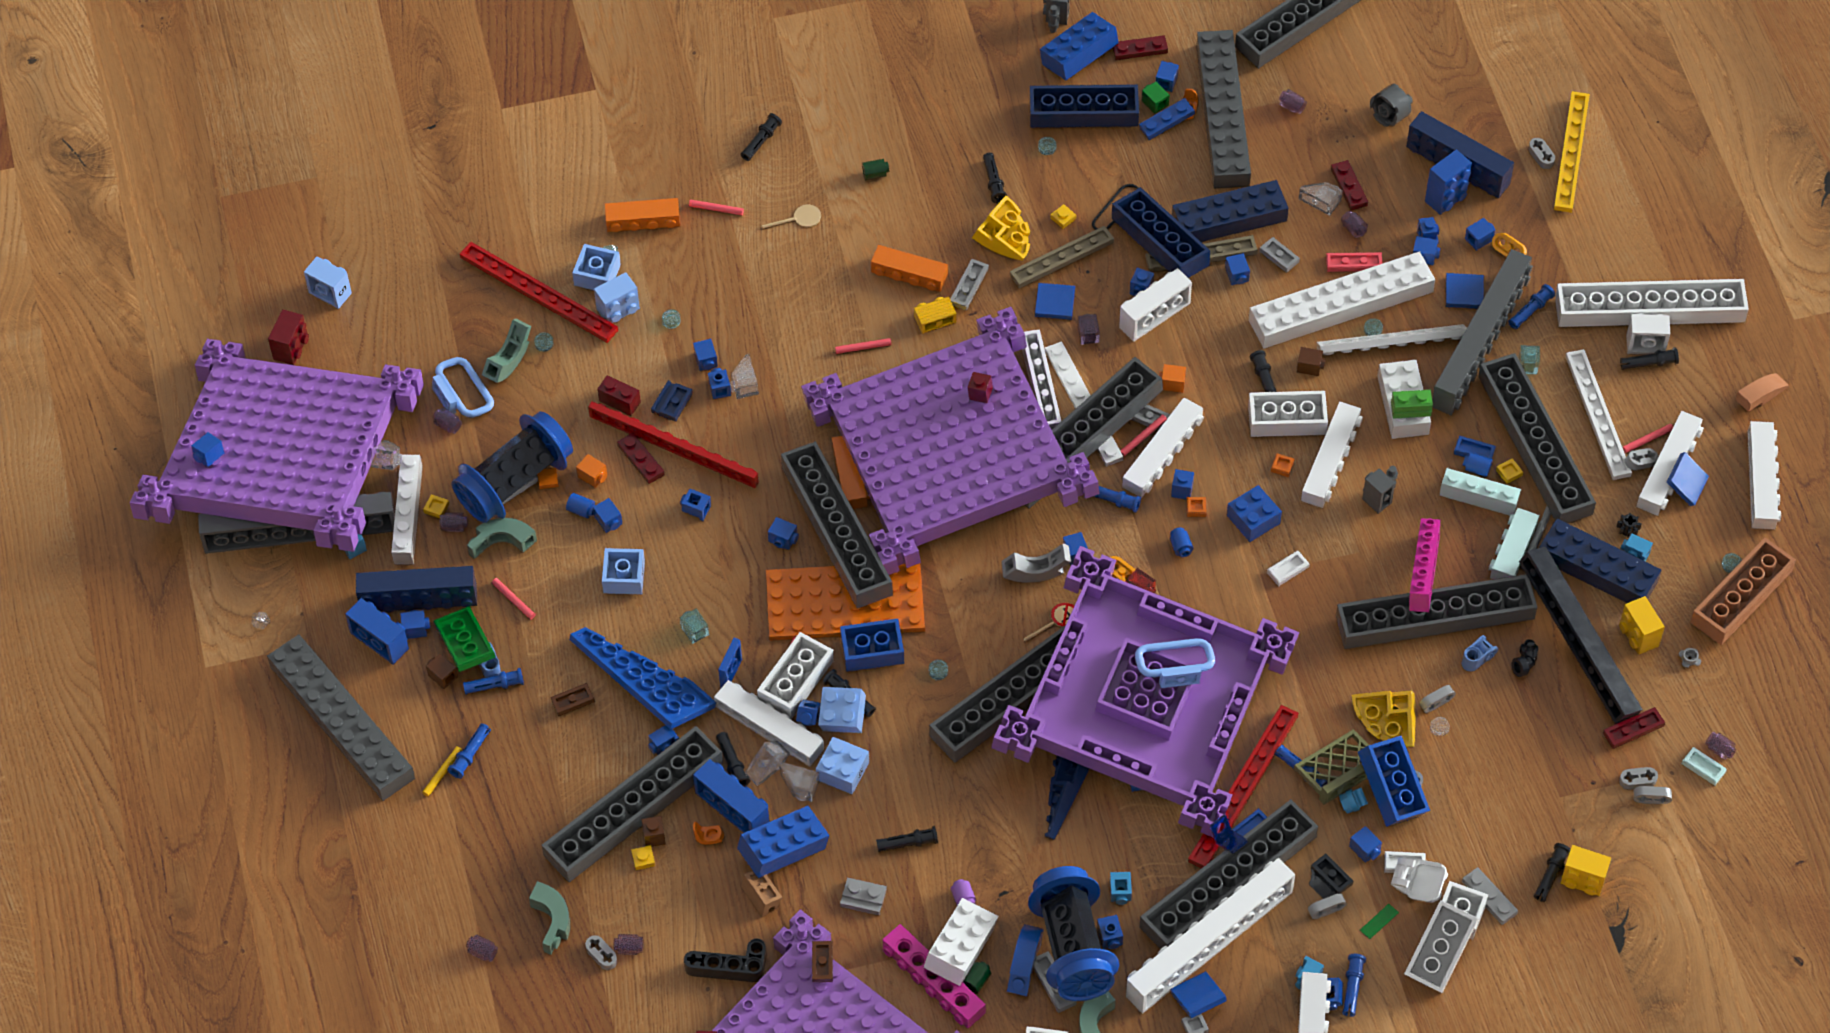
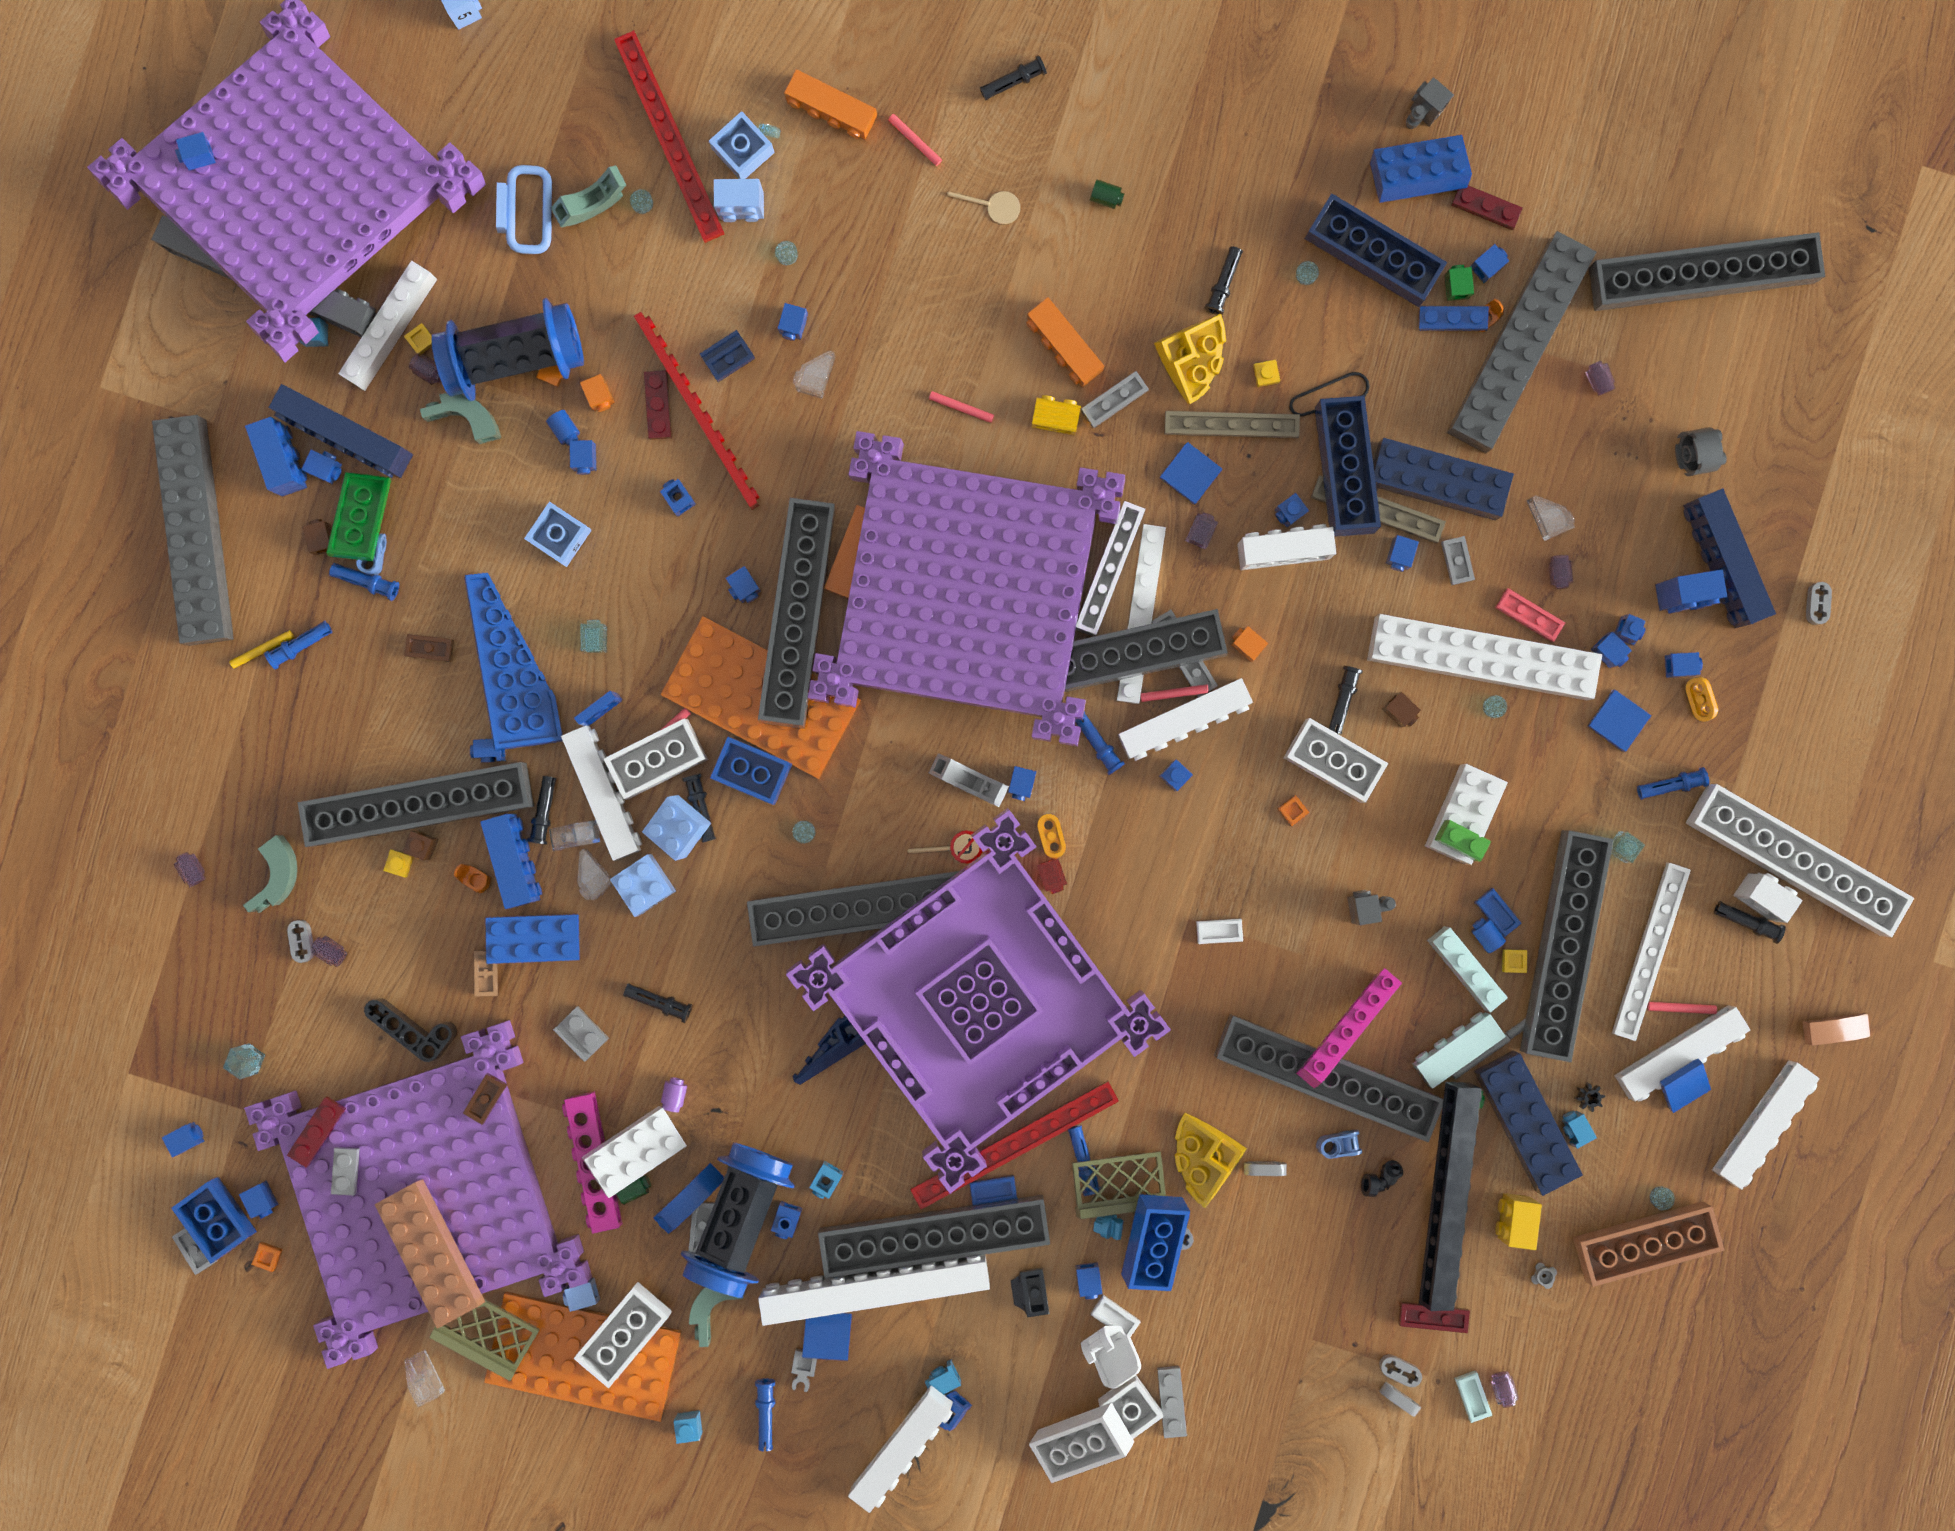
camera: 30 degrees right, 30 degrees up
clear plate [251,612,270,629] -> none
dark red brick [268,309,309,365] -> none
clear slope [371,440,402,470] -> none
clear purple brick [433,408,462,433] -> none
coral bar [492,578,536,620] -> none
dark red brick [597,375,641,416] -> none
blue brick [708,368,731,399] -> none
blue brick [796,699,821,726] -> none
dark red brick [967,372,993,403] -> none
light blue bar [1135,638,1215,688] -> none
blue brick [1169,527,1194,557] -> none
orange tile [1187,497,1206,517] -> none
clear blue bracket [1210,815,1247,854] -> none
blue brick [1227,485,1282,542] -> none
white brick [1301,402,1363,508] -> none
light grey beam [1308,894,1347,919] -> none
white plate [1317,324,1467,355] -> none
dark red plate [1331,160,1368,210] -> none
blue pin [1342,953,1366,1017] -> none
green sticker [1360,904,1399,939] -> none
clear plate [1430,717,1450,736] -> none
dark grey brick [1432,249,1533,416] -> none
black pin [1534,843,1571,902] -> none
yellow plate [1554,91,1590,213] -> none
yellow brick [1560,845,1611,896] -> none
light grey beam [1625,448,1659,470] -> none

